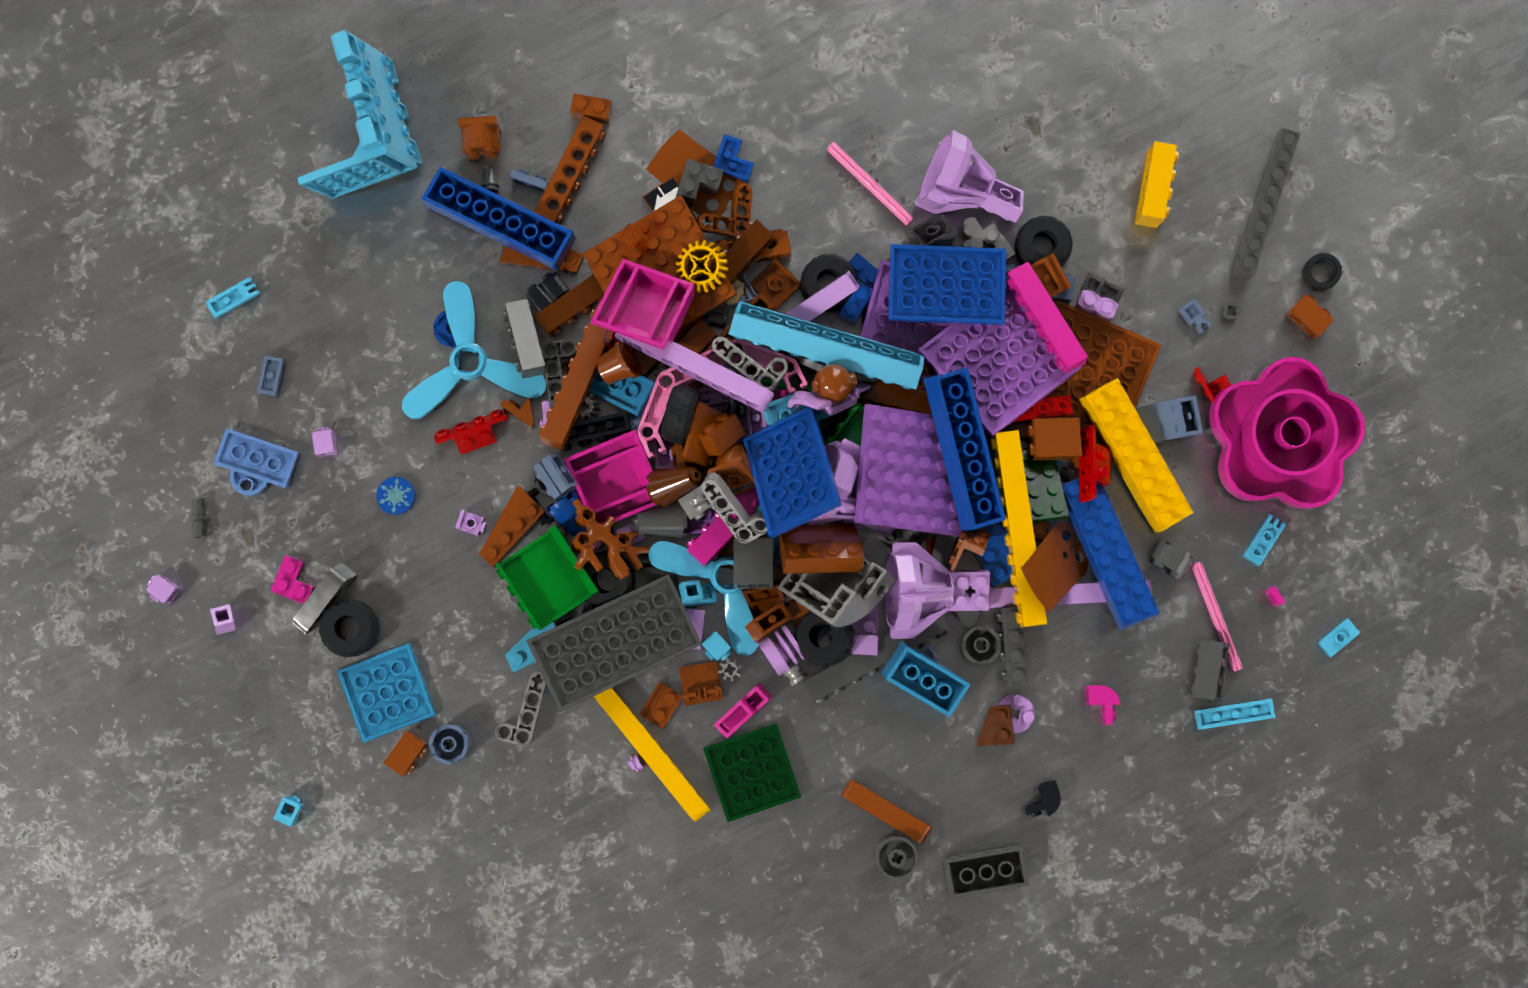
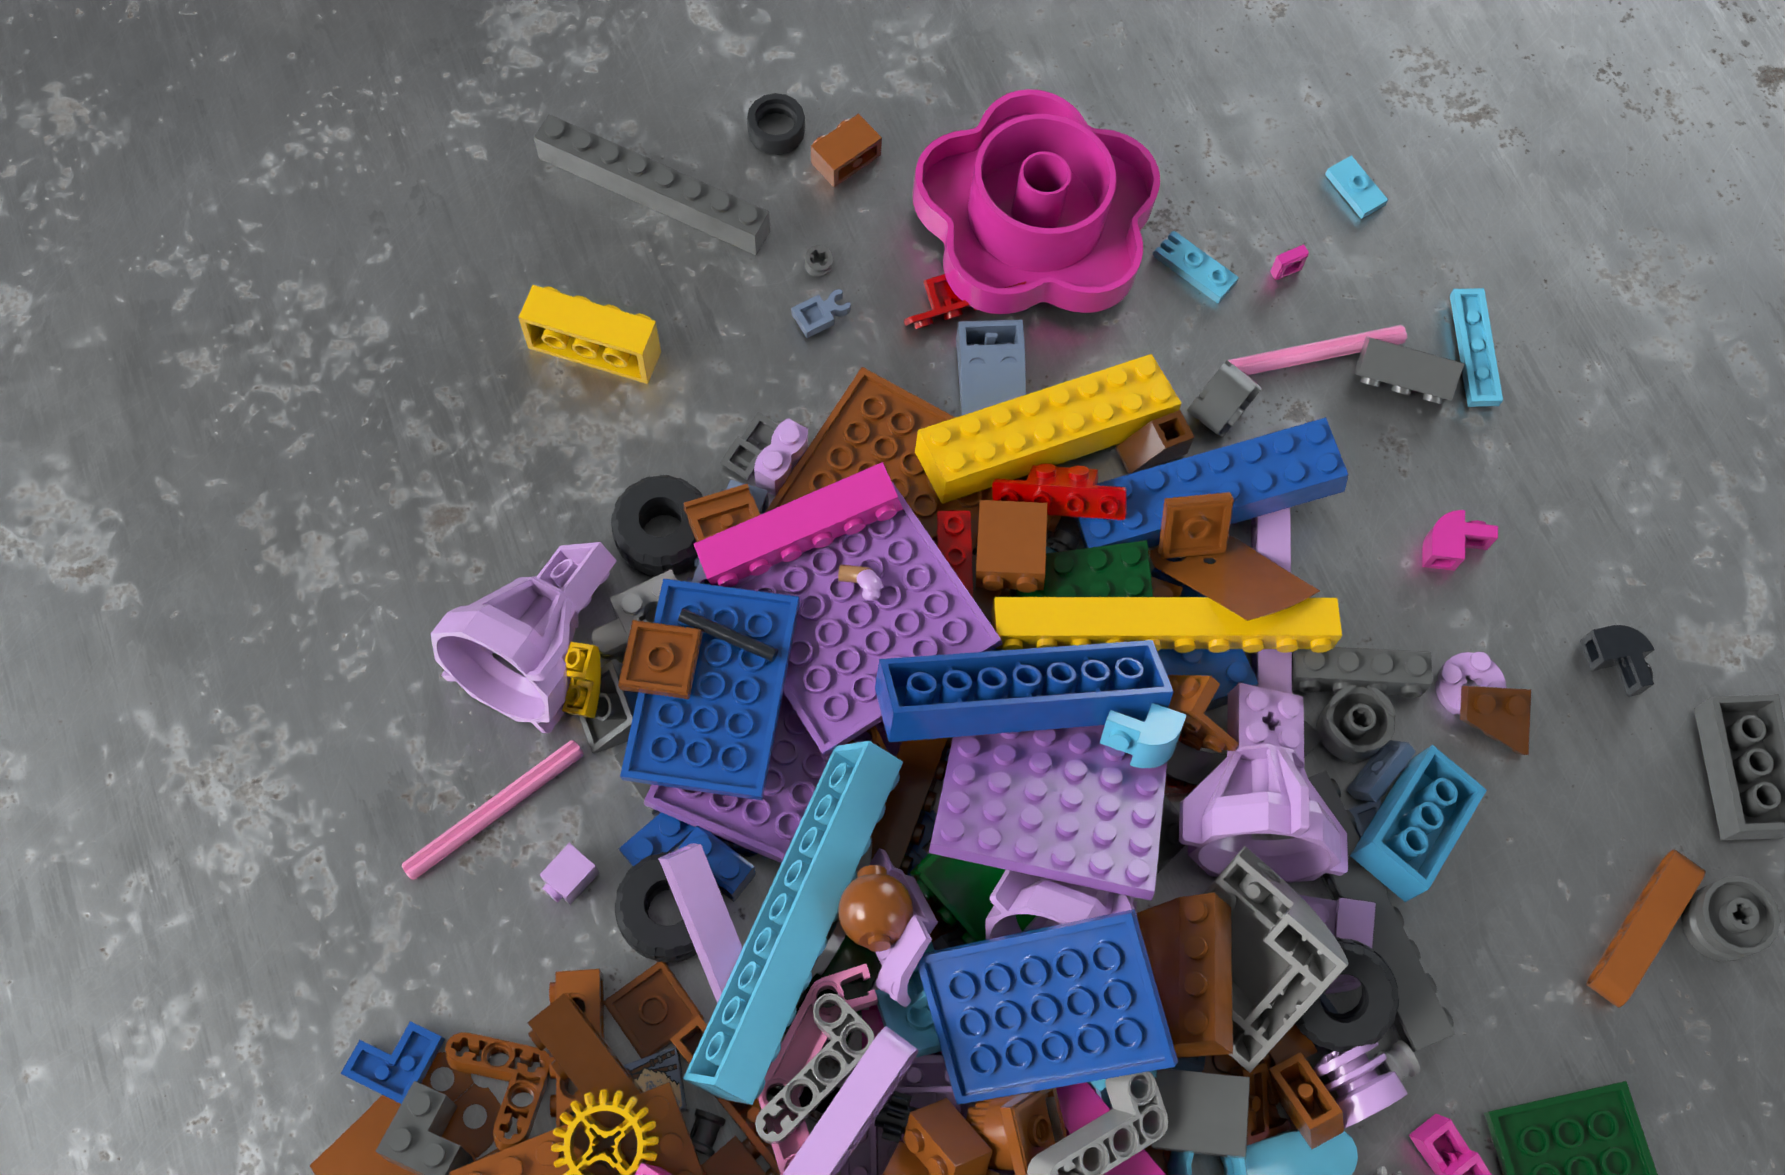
camera: 90 degrees left, 15 degrees down
none -> lavender brick [540,843,599,905]
none -> yellow slope [562,641,601,719]
none -> dark orange tile [618,620,703,699]
none -> black bar [678,608,778,662]
none -> lavender arm [838,564,883,601]
none -> medium azure brick [1100,703,1186,768]
none -> reddish brown slope [1116,410,1194,474]
none -> dark orange tile [1158,492,1234,559]
none -> sand blue plate [1346,740,1416,802]

